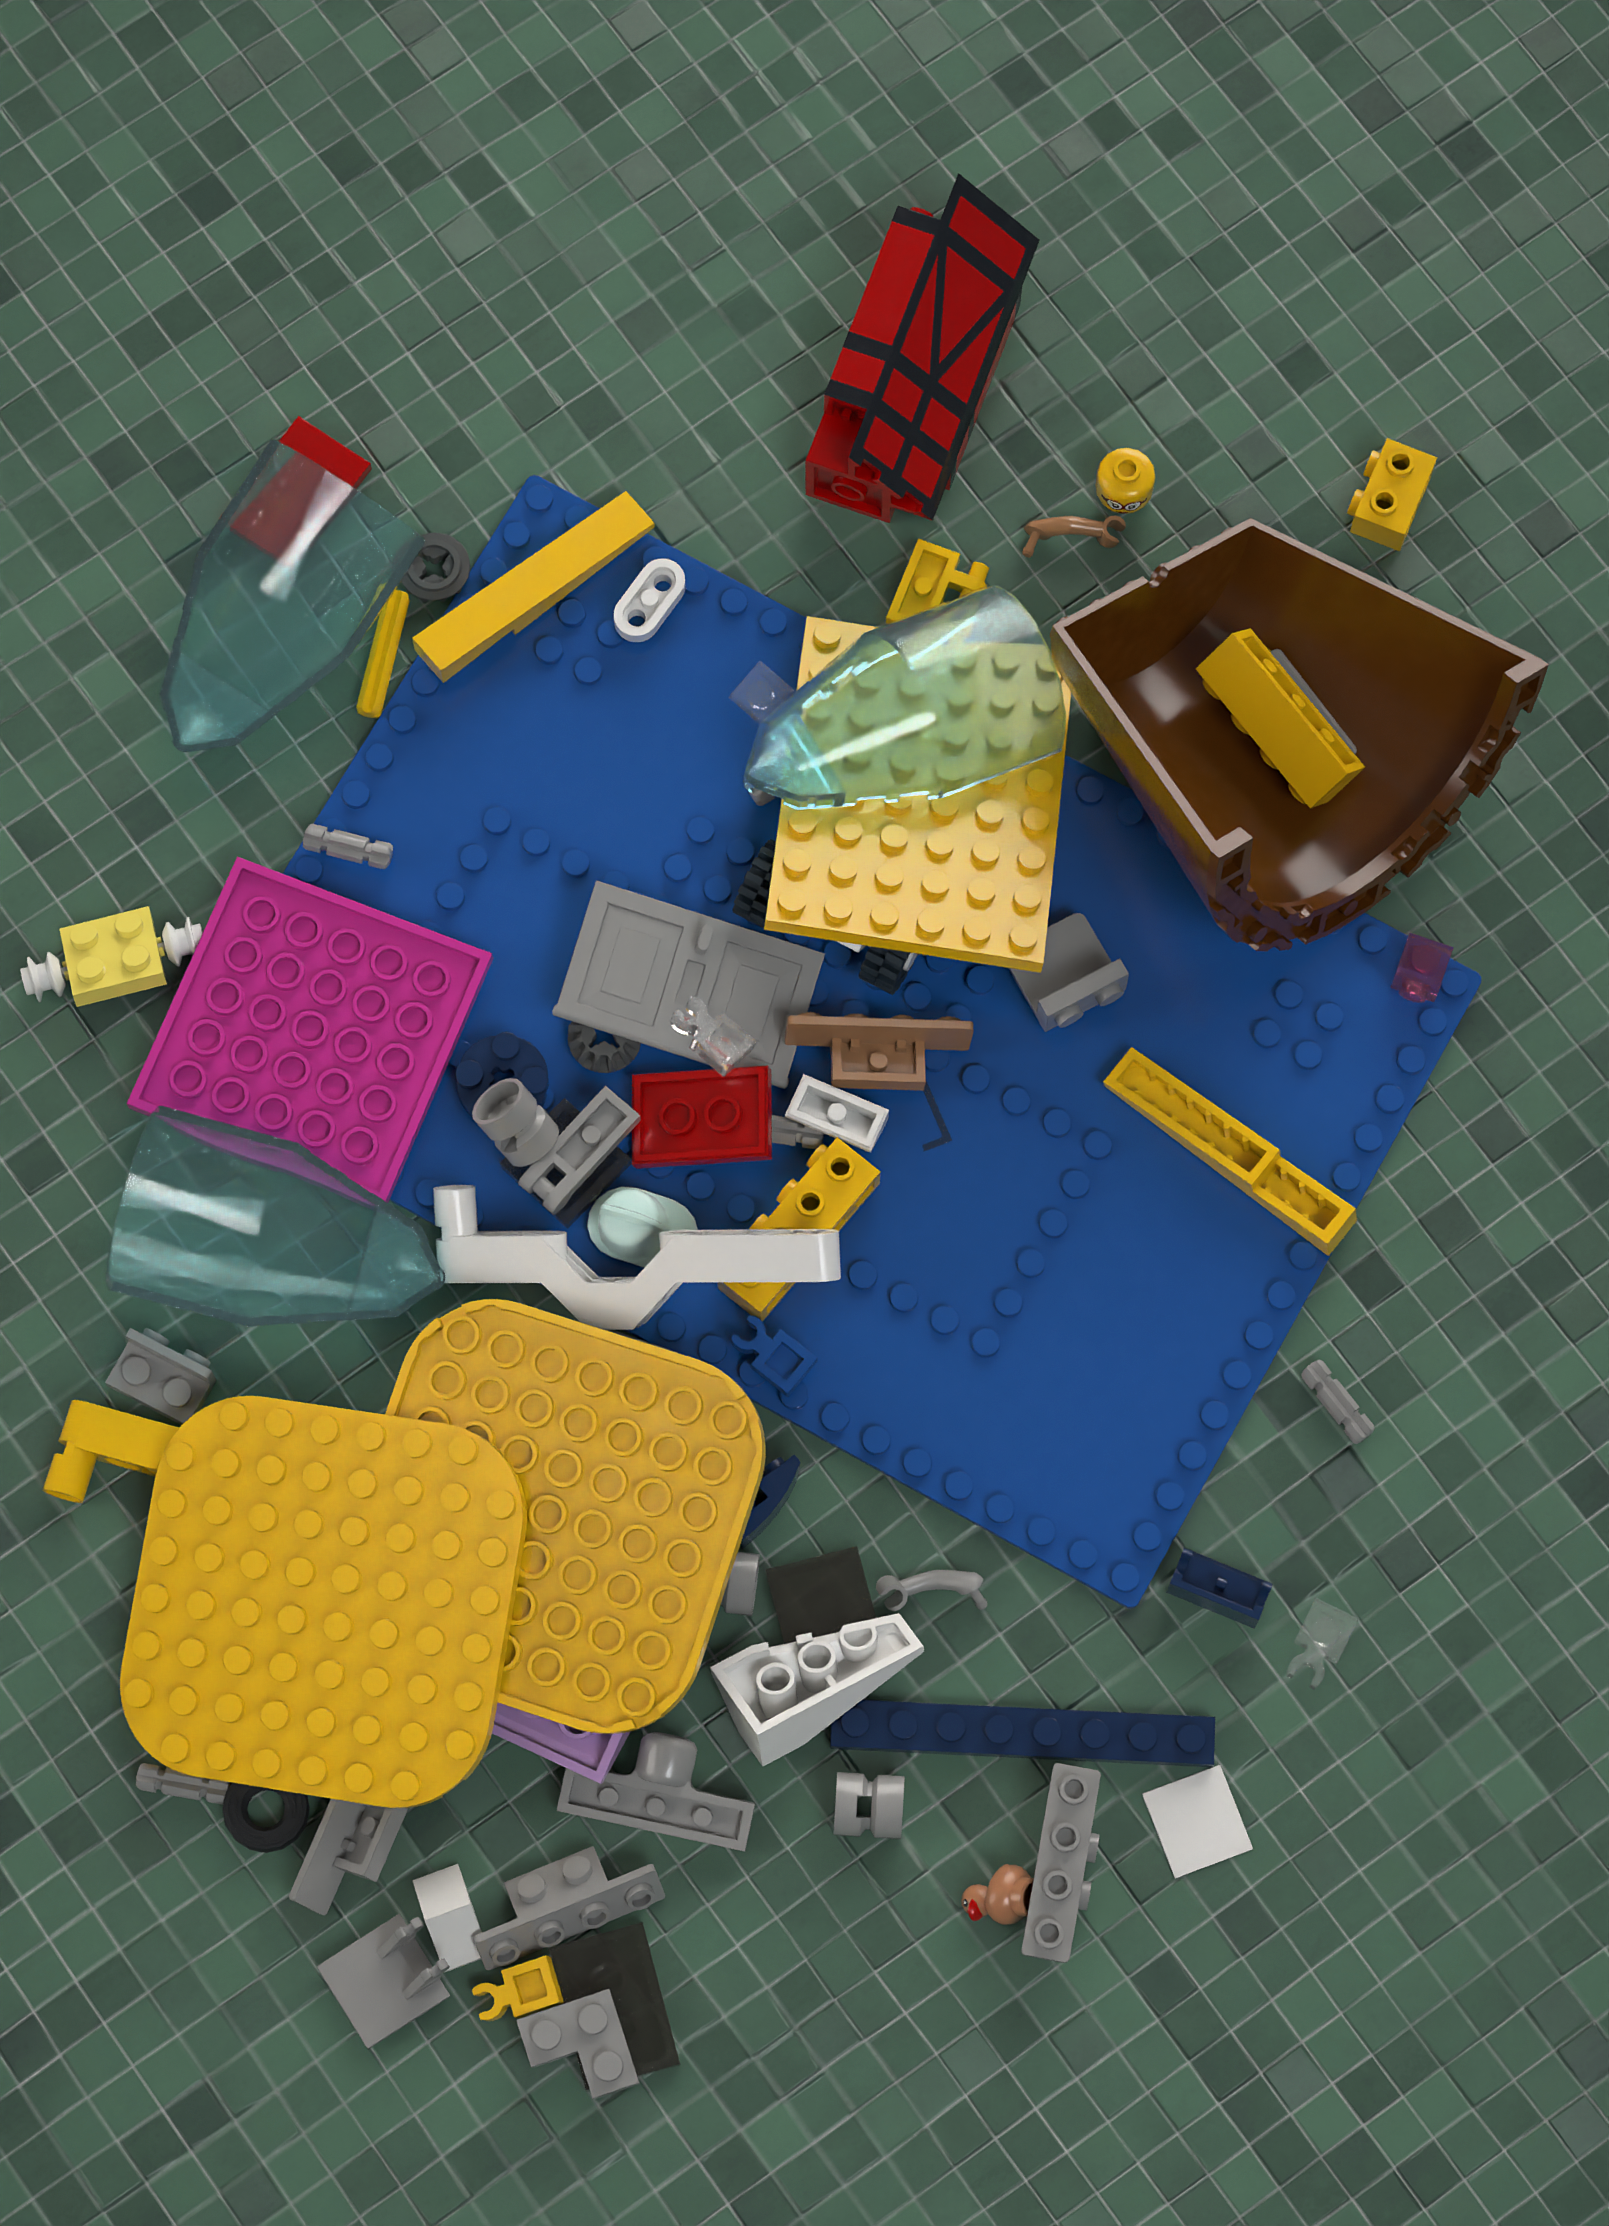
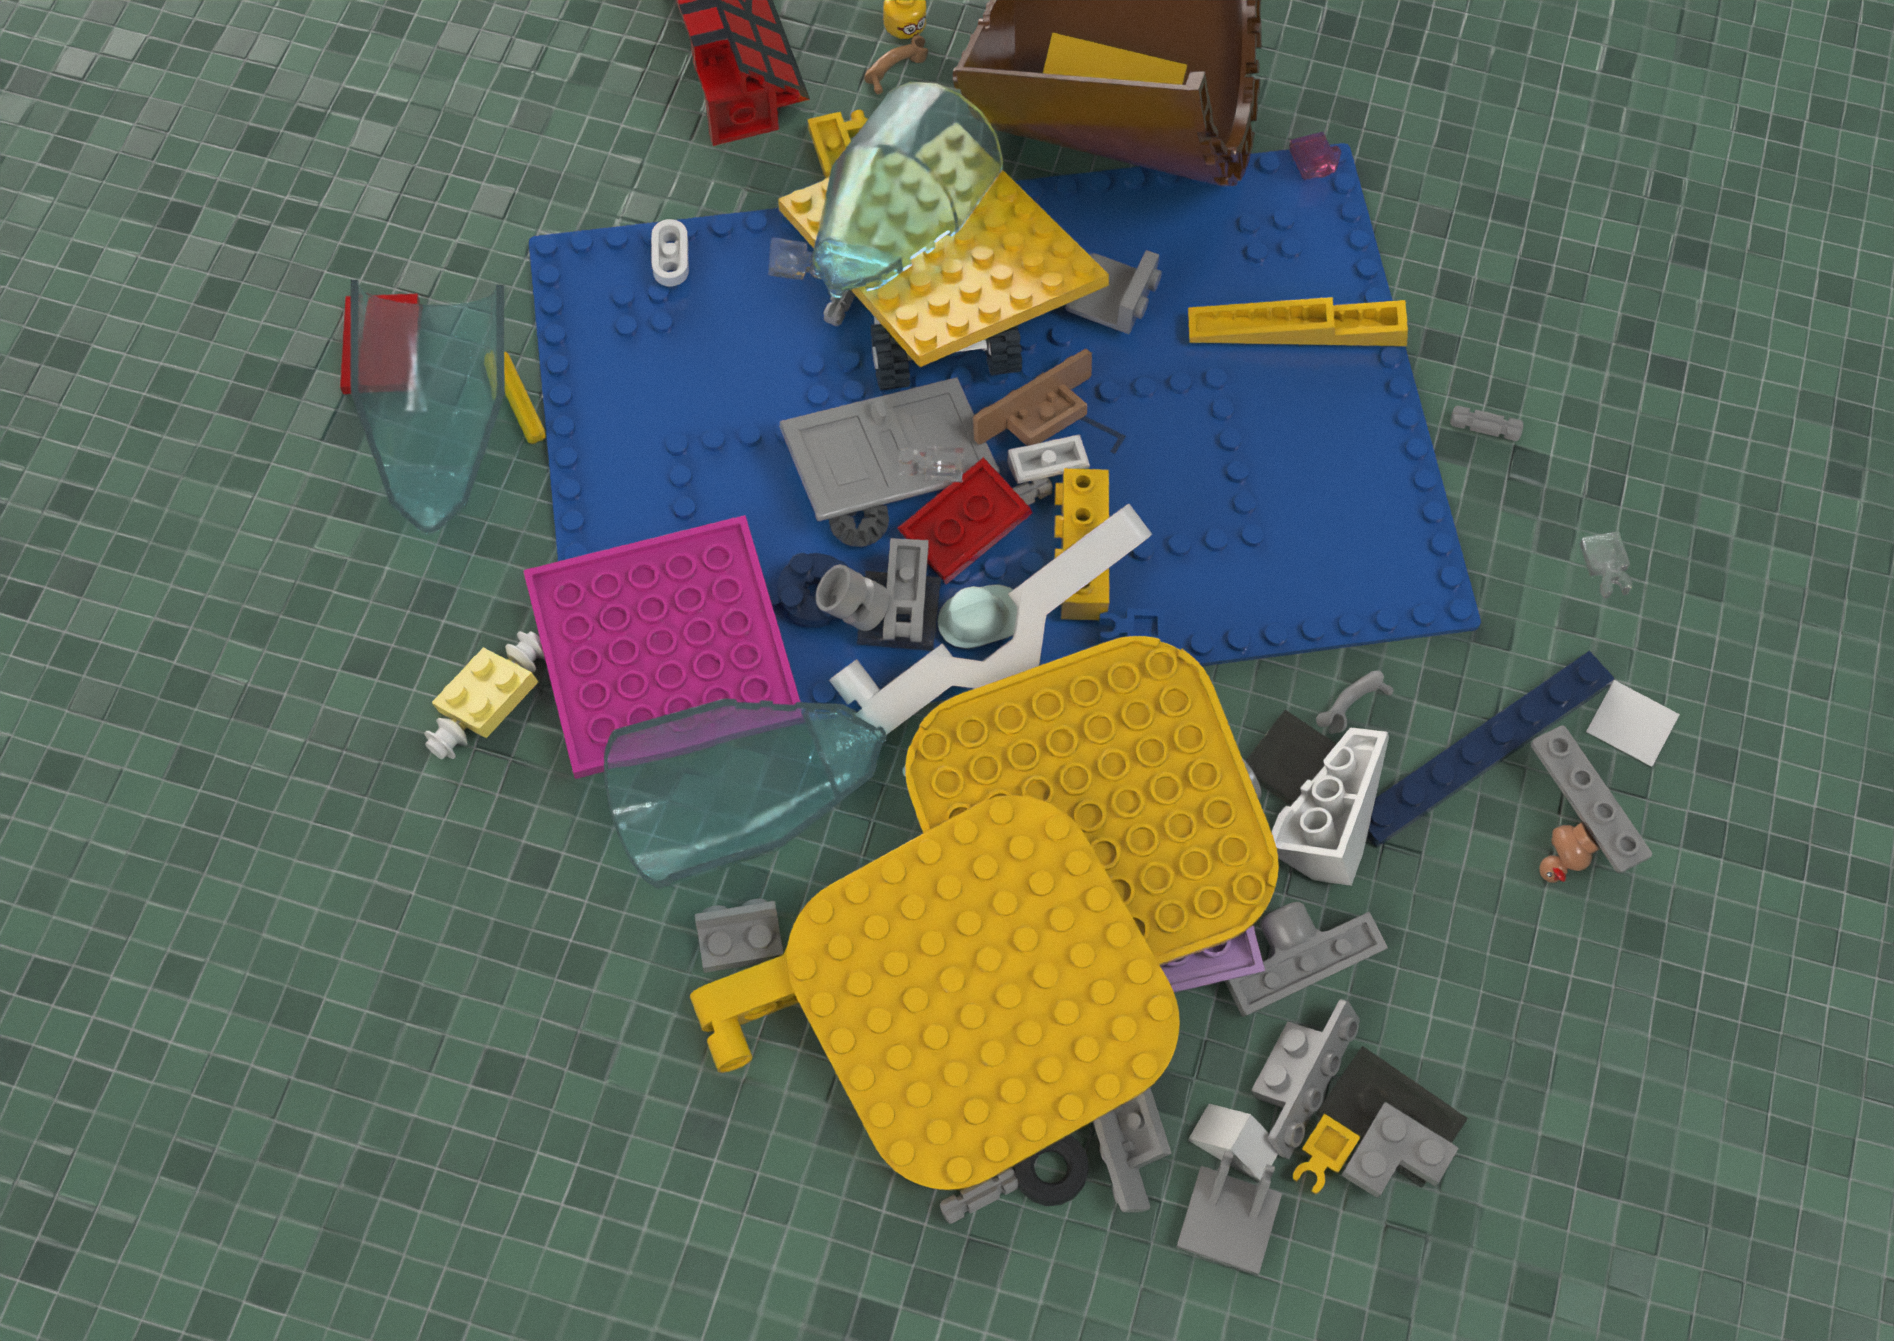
camera: 40 degrees left, 10 degrees down
light grey axle [303,824,393,869] -> none
dark grey gear [398,533,470,603] -> none
yellow slope [412,491,655,683] -> none
light grey wheel [833,1772,905,1839] -> none
dark blue hinge [1166,1547,1273,1629] -> none

